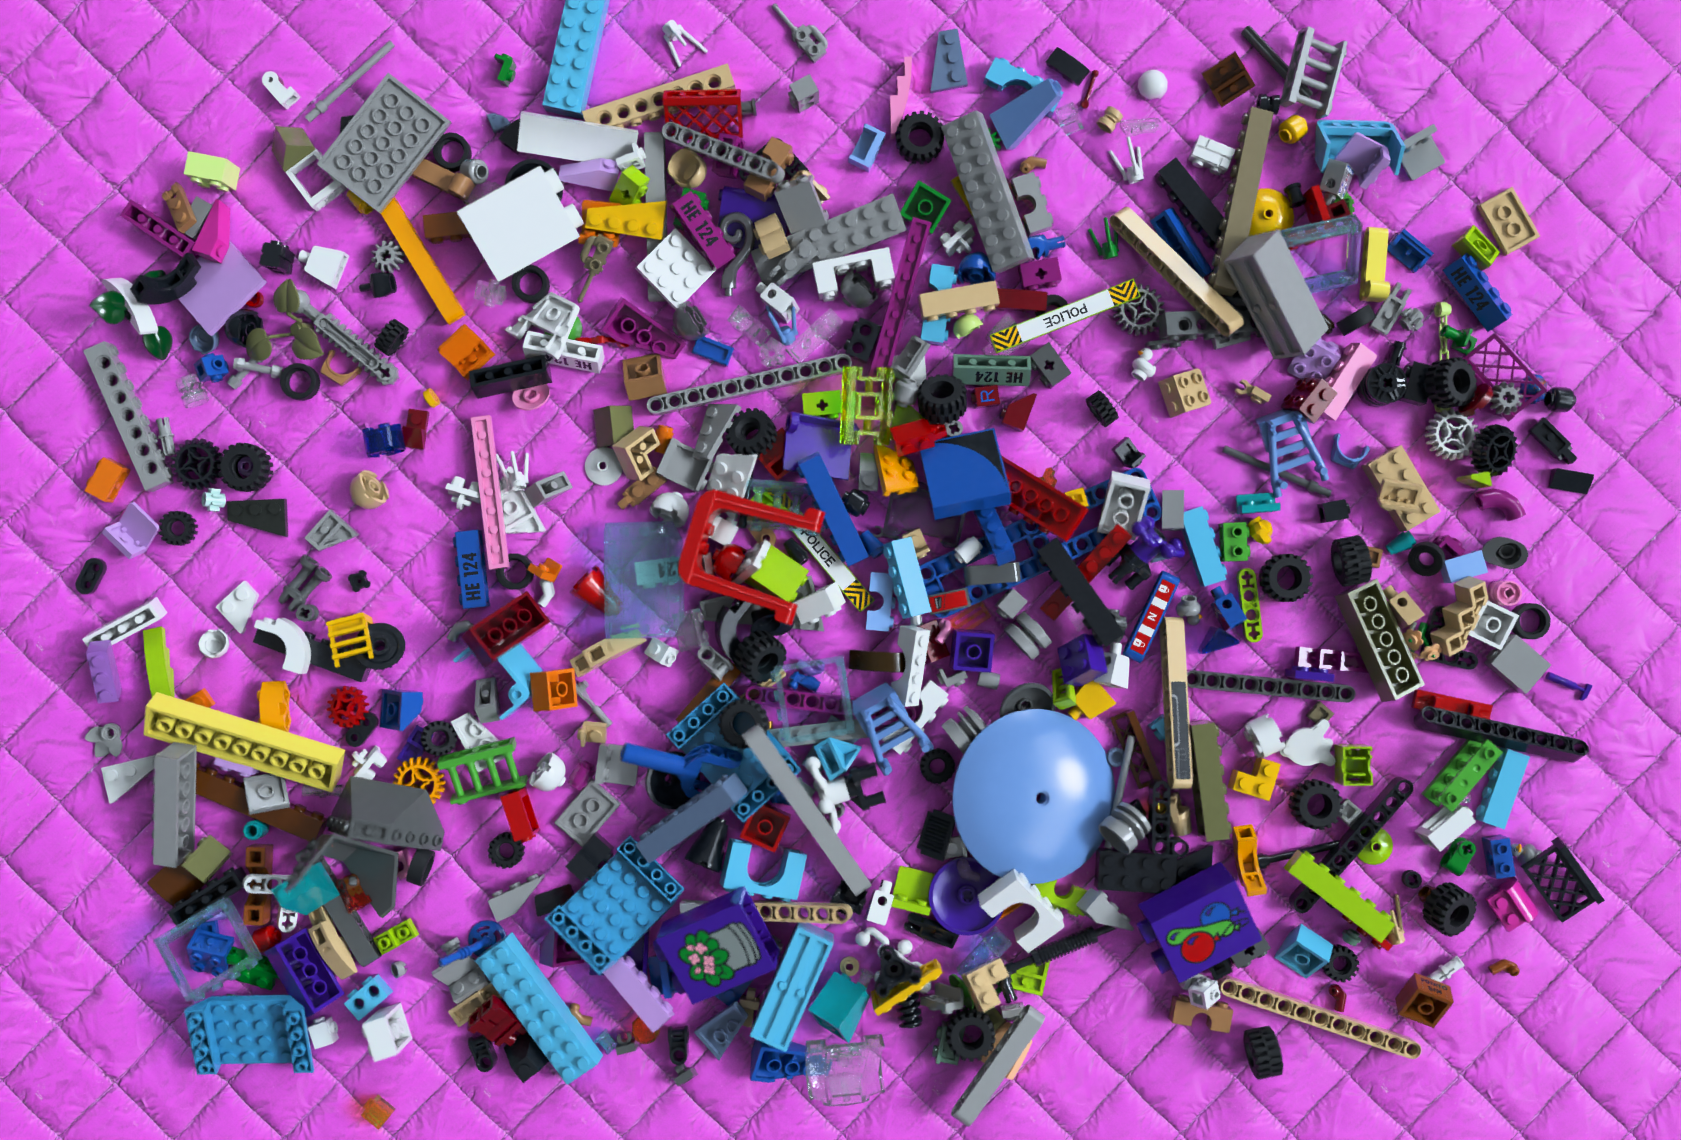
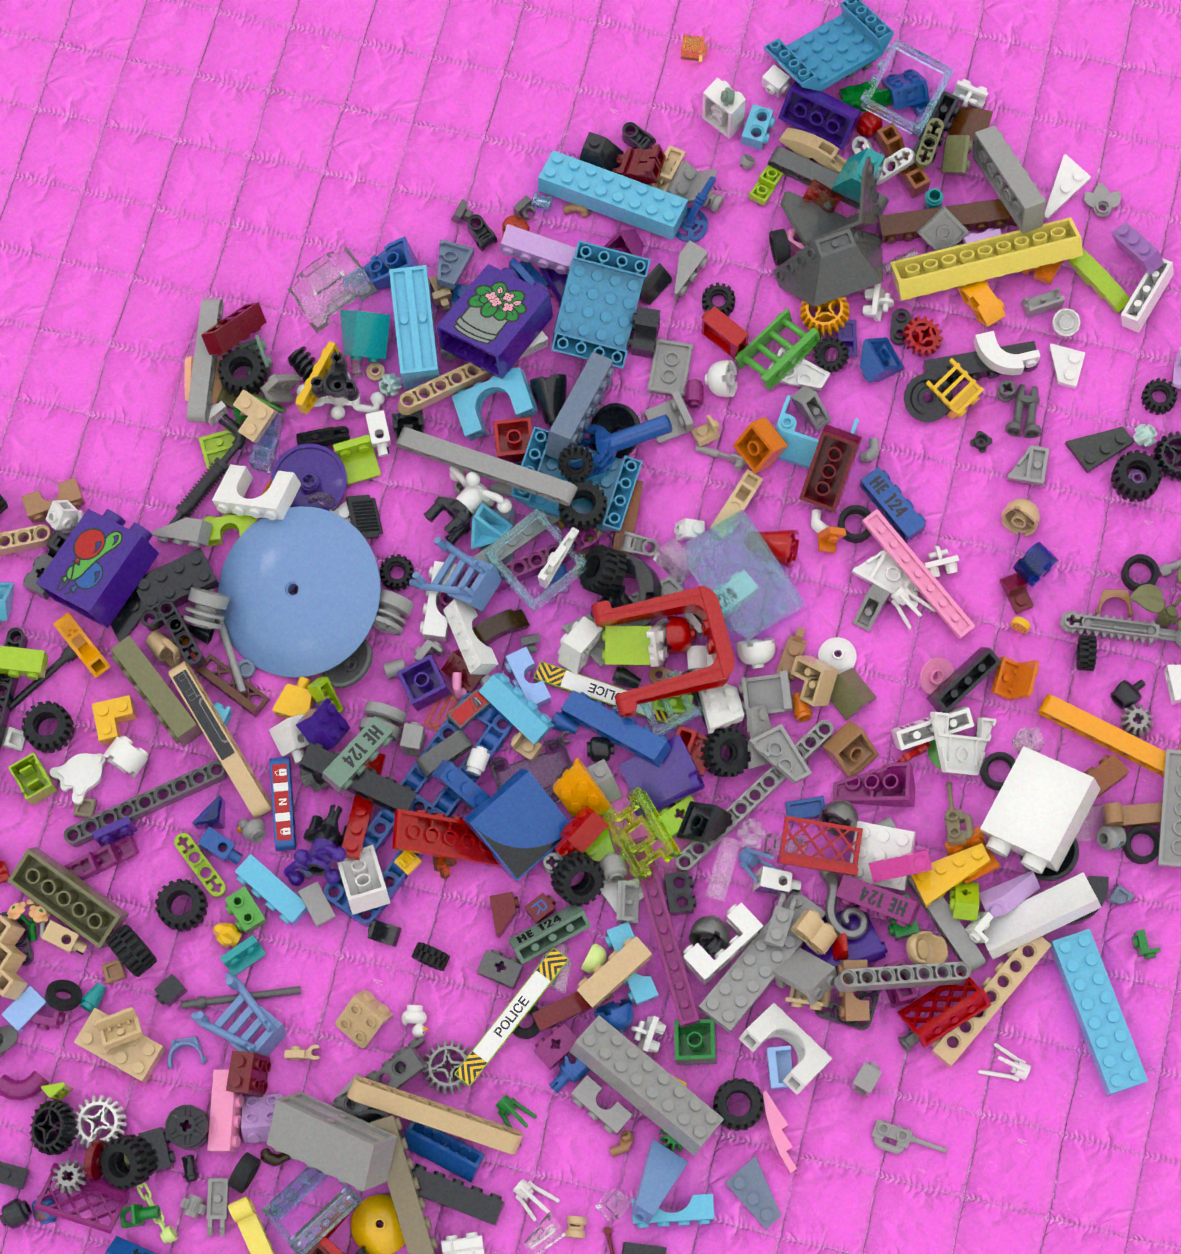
camera: 150 degrees right, 15 degrees down
none -> dark red brick [201,302,267,356]
none -> sand green brick [322,716,393,793]
none -> light aqua gear [378,373,402,397]
none -> dark grey tile [520,633,541,653]
none -> white wing [538,527,579,589]
none -> black tyre [558,444,593,481]
none -> black slope [676,801,732,843]
none -> black plate [703,936,722,955]
none -> sand green plate [721,87,735,106]
none -> white arch [739,1003,832,1095]
none -> light grey wing [748,724,812,784]
none -> red fence [777,816,863,876]
none -> red slope [832,933,849,961]
none -> dark pink slope [868,849,932,883]
none -> olive beam [915,118,944,169]
none -> white hips [953,79,988,109]
none -> light grey hinge [1021,287,1065,319]

